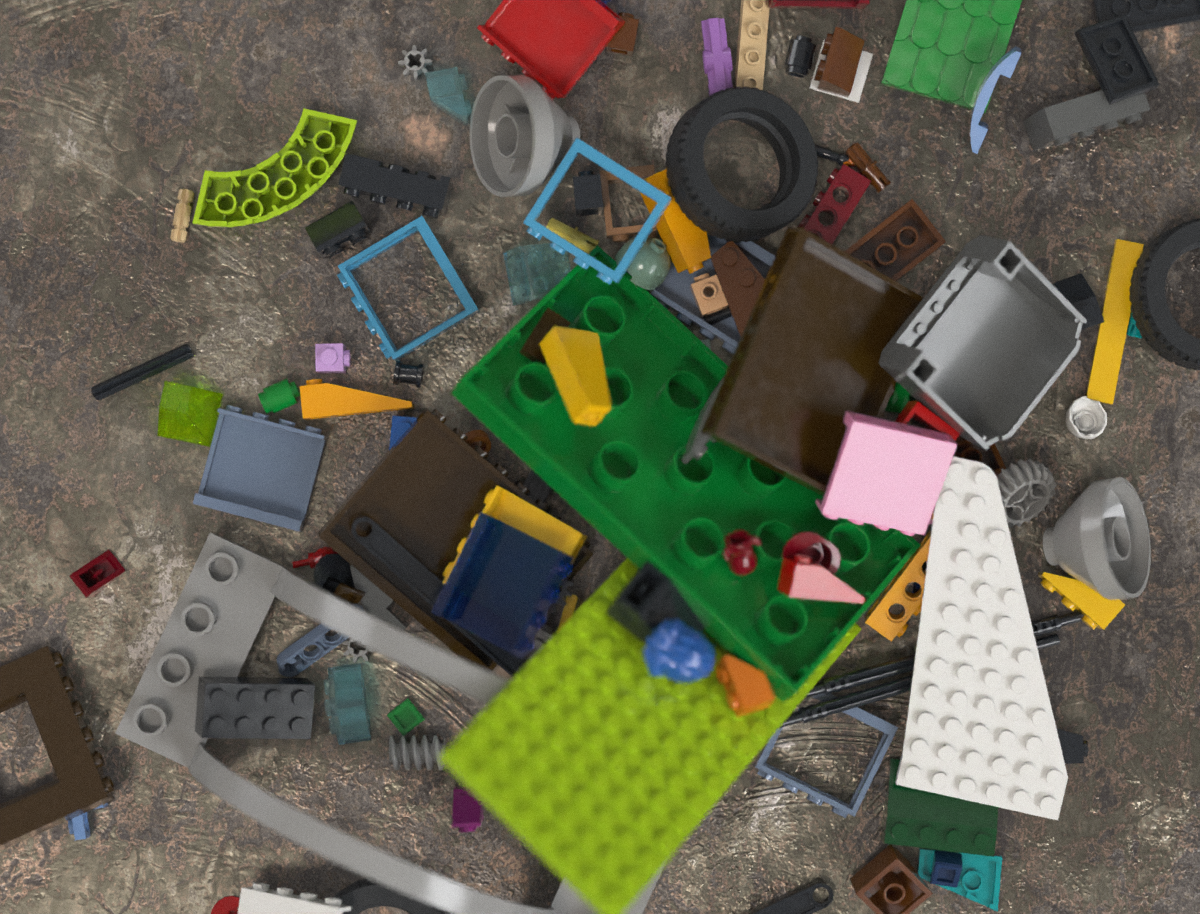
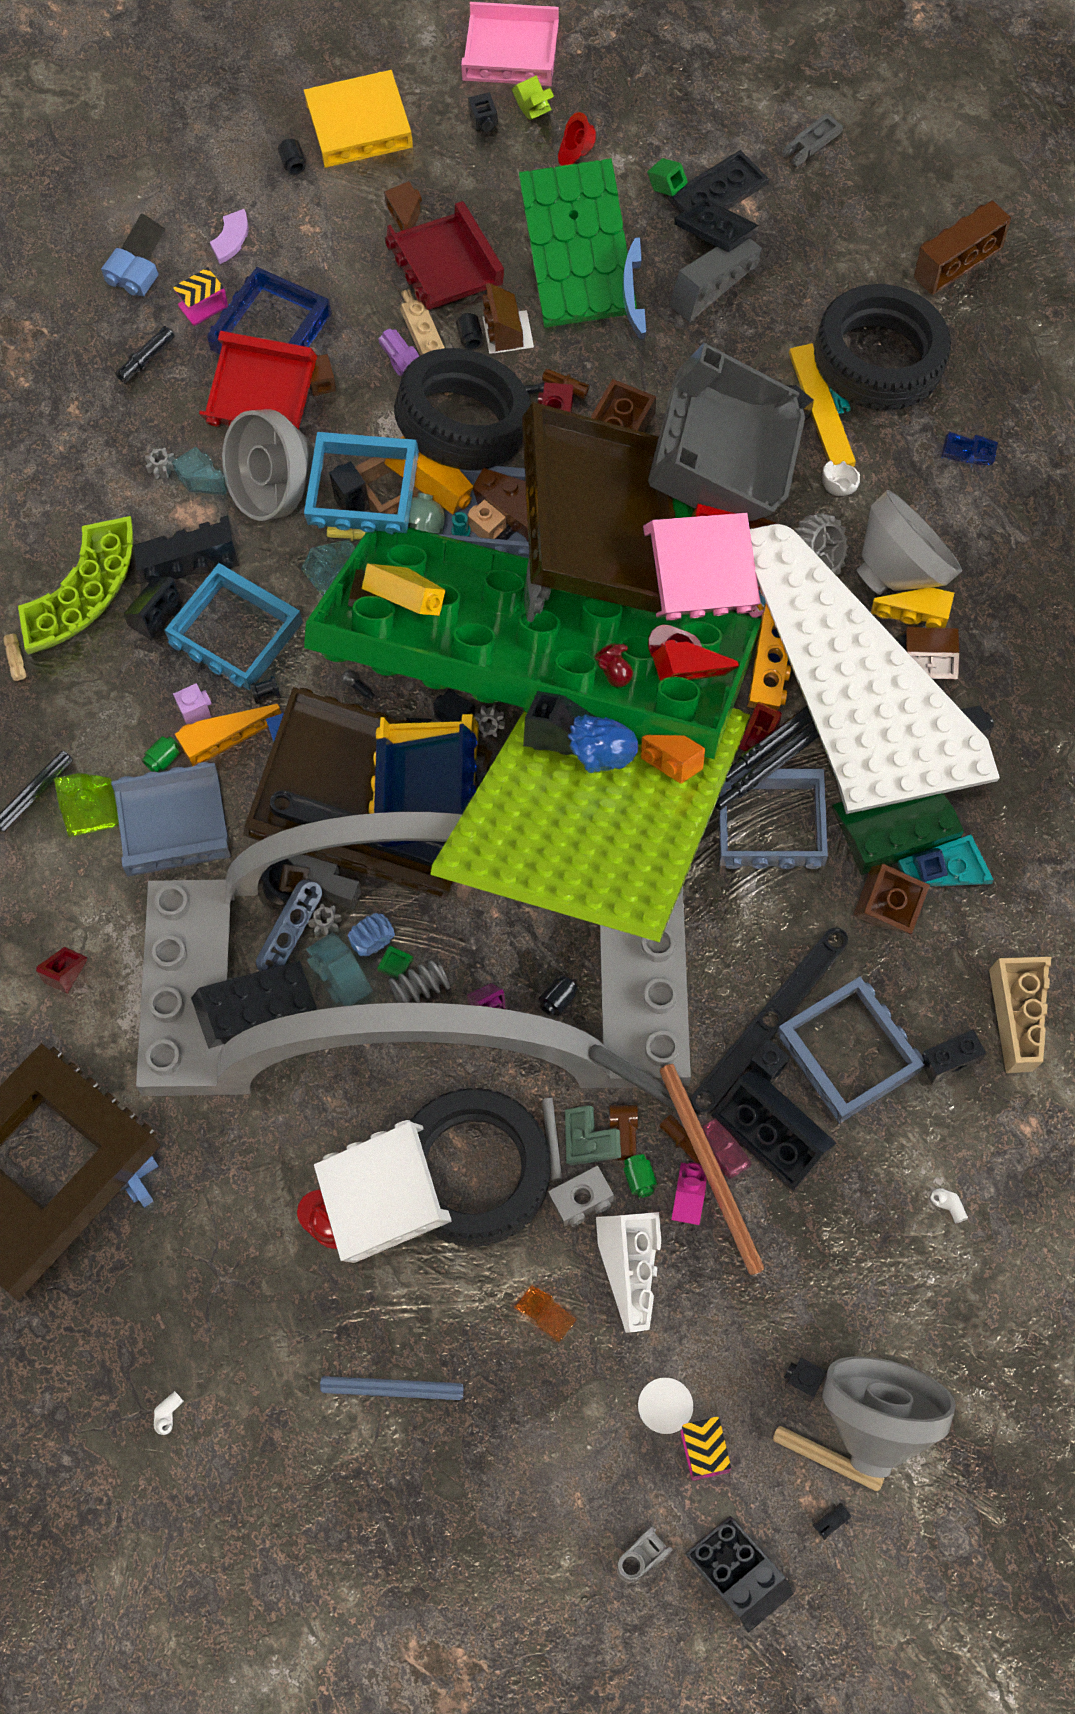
camera: 20 degrees left, 20 degrees down
none -> medium blue gear [348,913,395,956]
none -> teal pin [451,512,471,537]
none -> dark red slope [738,702,782,751]
none -> reddish brown slope [905,627,959,680]

